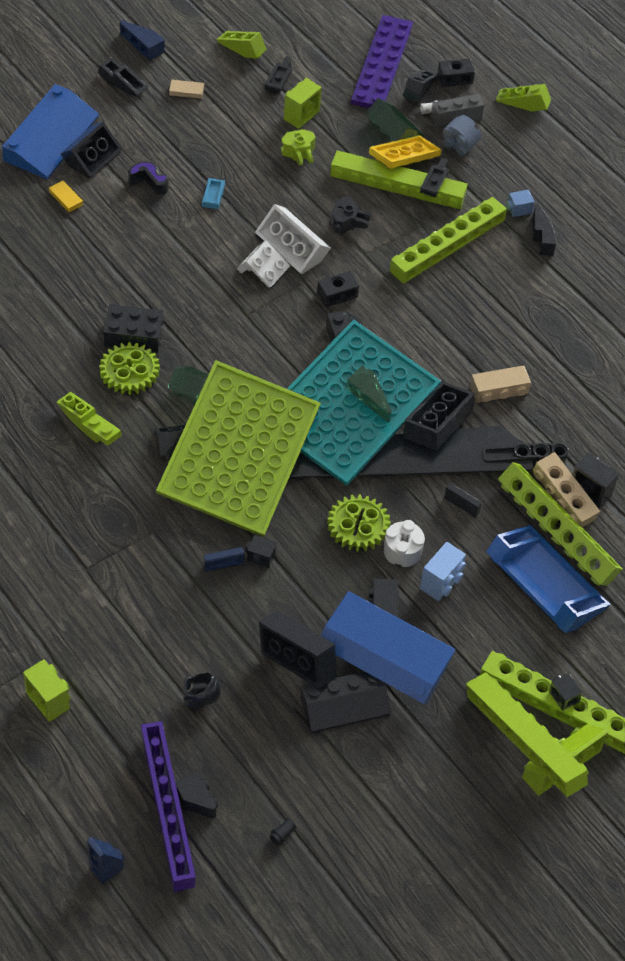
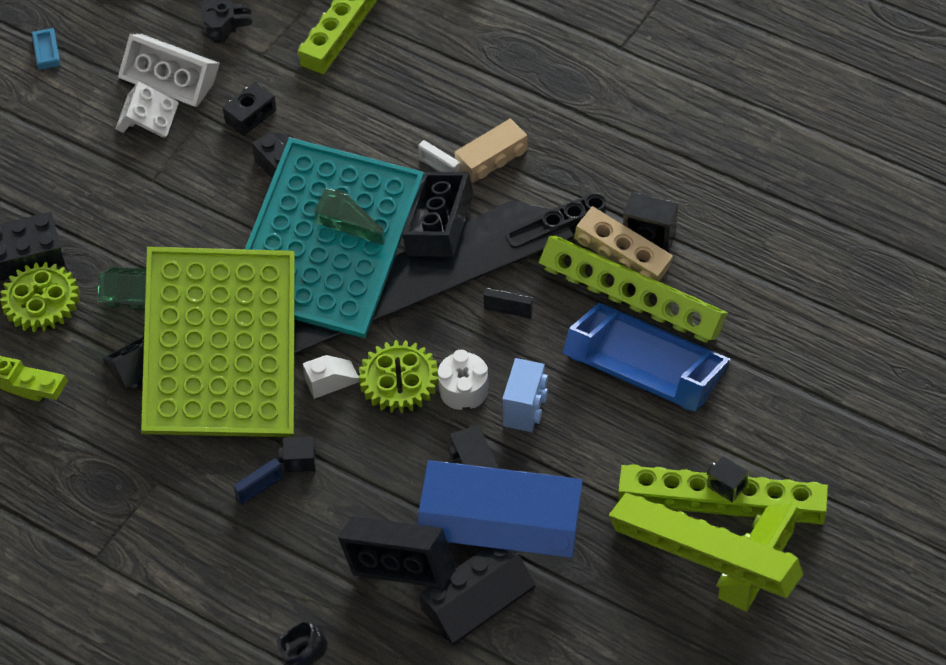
camera: 15 degrees left, 0 degrees up
none -> white slope [303,355,359,399]
none -> white tile [419,140,460,172]

